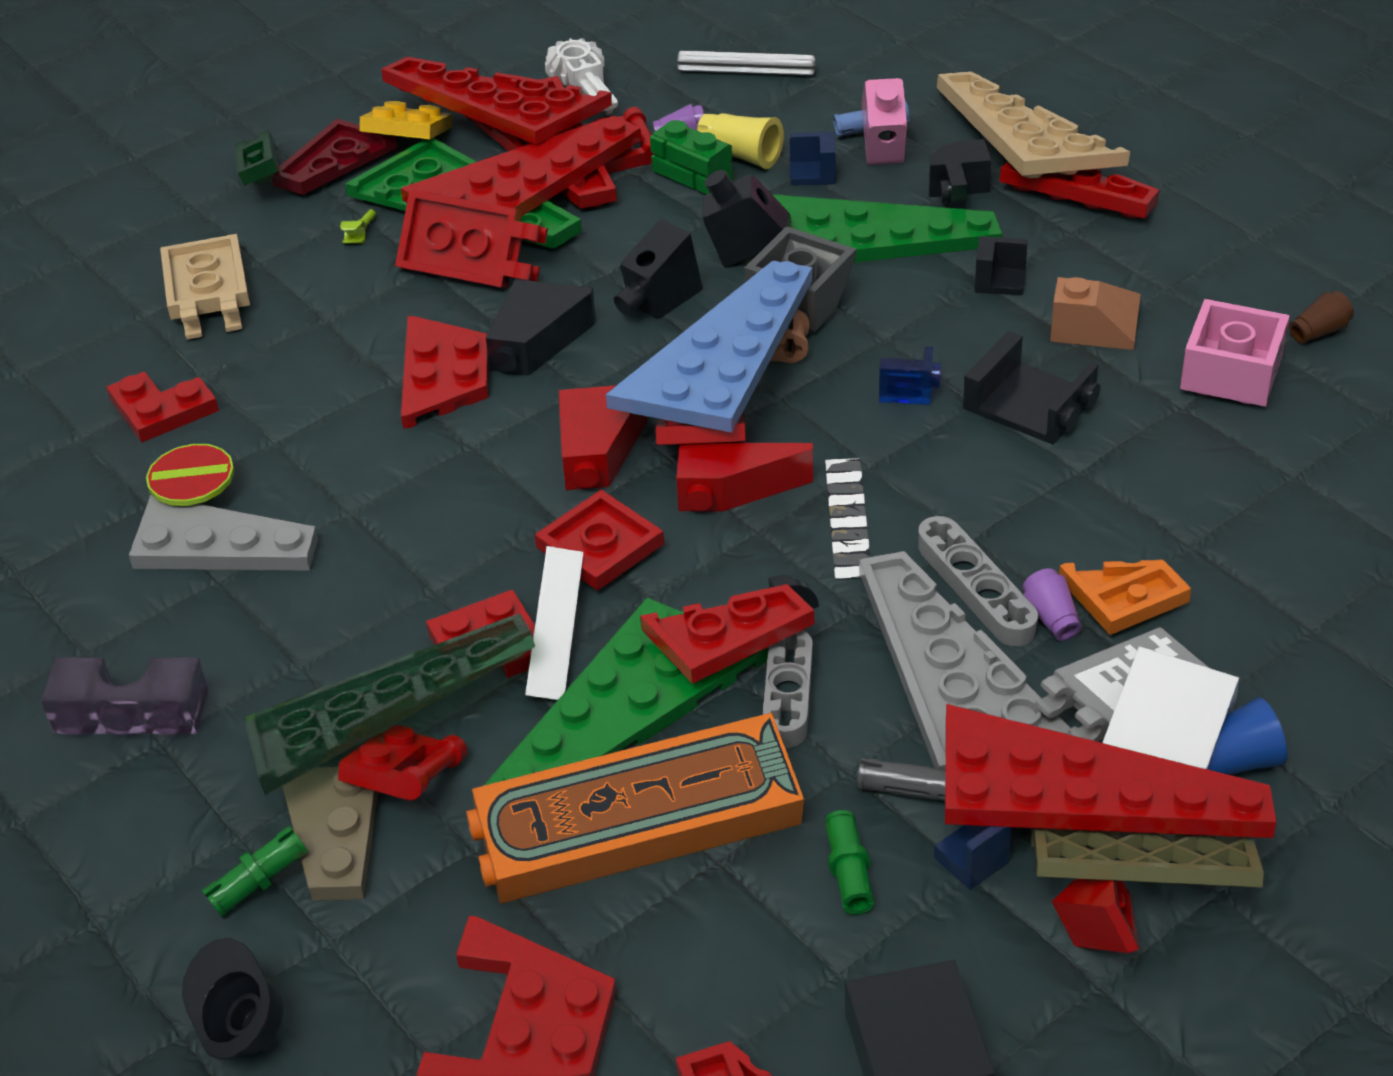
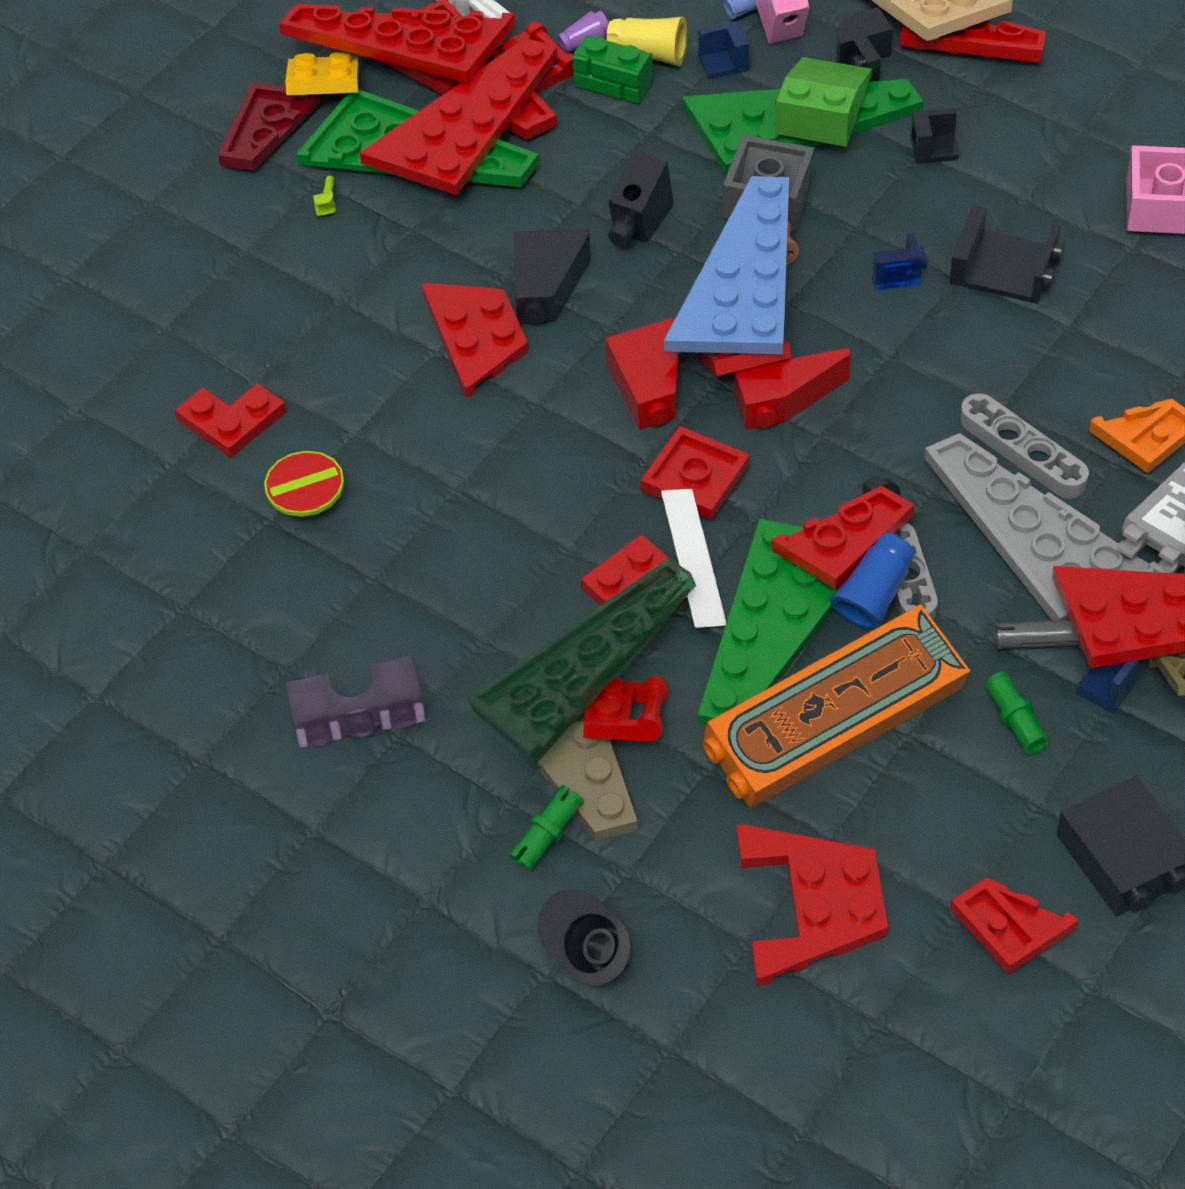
camera: 15 degrees left, 10 degrees up
light grey wing [129,495,318,571] -> none
tan tile [160,234,250,340] -> none
dark green plate [235,129,279,186] -> none
red tile [395,189,548,289] -> none
black torso [702,170,791,268] -> none
sticker [825,458,870,579] -> none
medium lavender cone [1022,568,1082,641] -> none
nougat slope [1050,277,1141,350] -> none
none -> bright green slope [776,57,872,147]
none -> blue plant [830,533,915,631]

